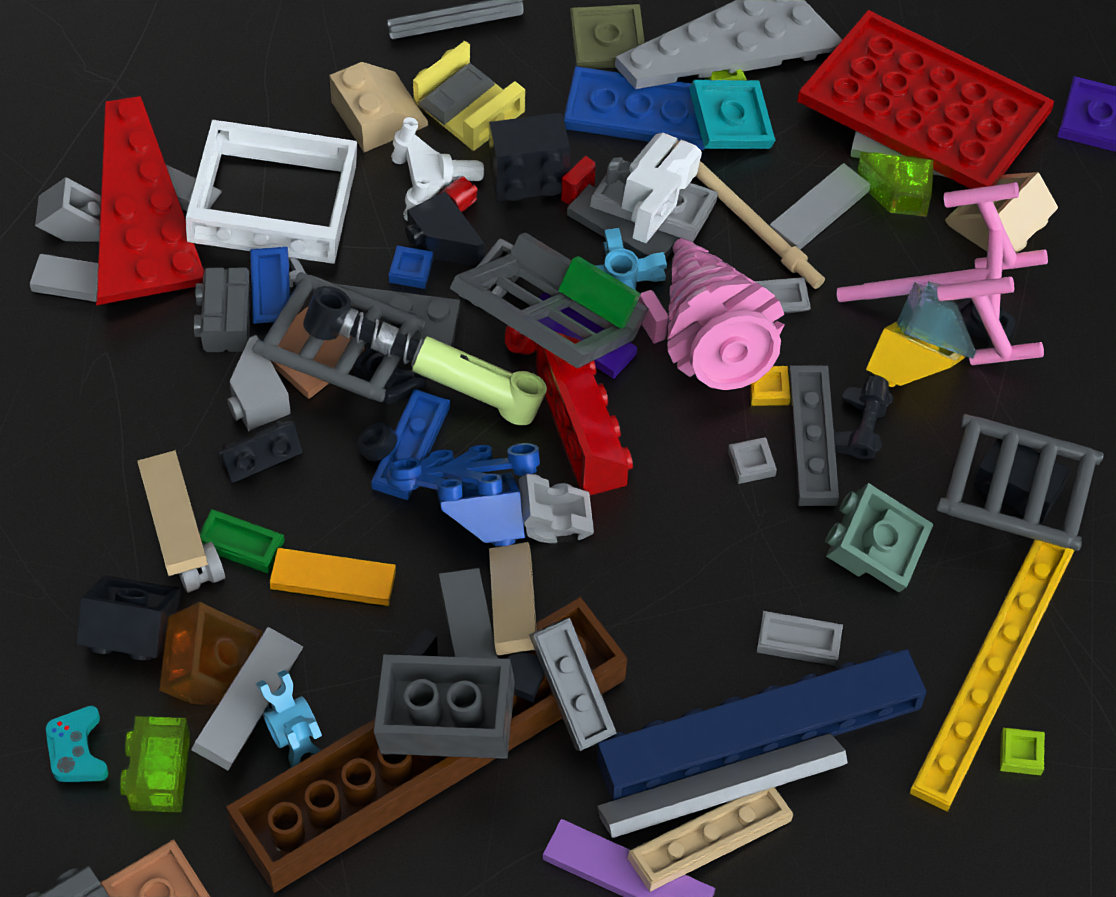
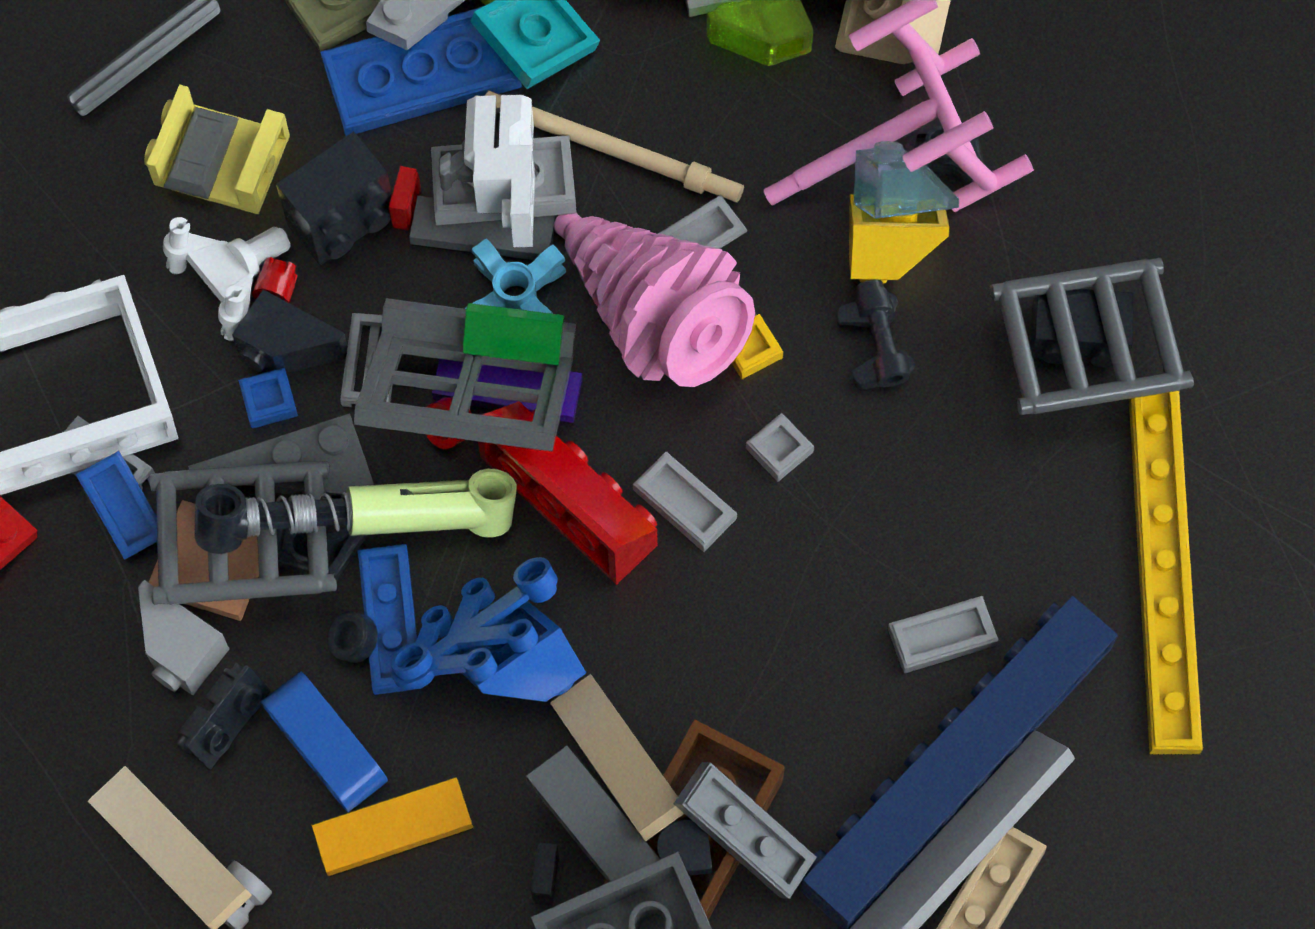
camera: 25 degrees left, 10 degrees up
dark grey brick [194,268,252,352] -> none
green tile [199,509,285,574] -> none
tan slope [329,62,428,152] -> none
light grey cylinder [518,473,594,543] -> none
bright pink tile [638,290,669,344] -> none
light grey tile [770,163,871,249] -> none
dark grey plate [789,366,839,506] -> none
sand green plate [825,483,933,592] -> none
lime tile [1000,727,1045,775] -> none
none -> blue beam [261,671,388,812]
none -> light grey tile [633,452,737,552]

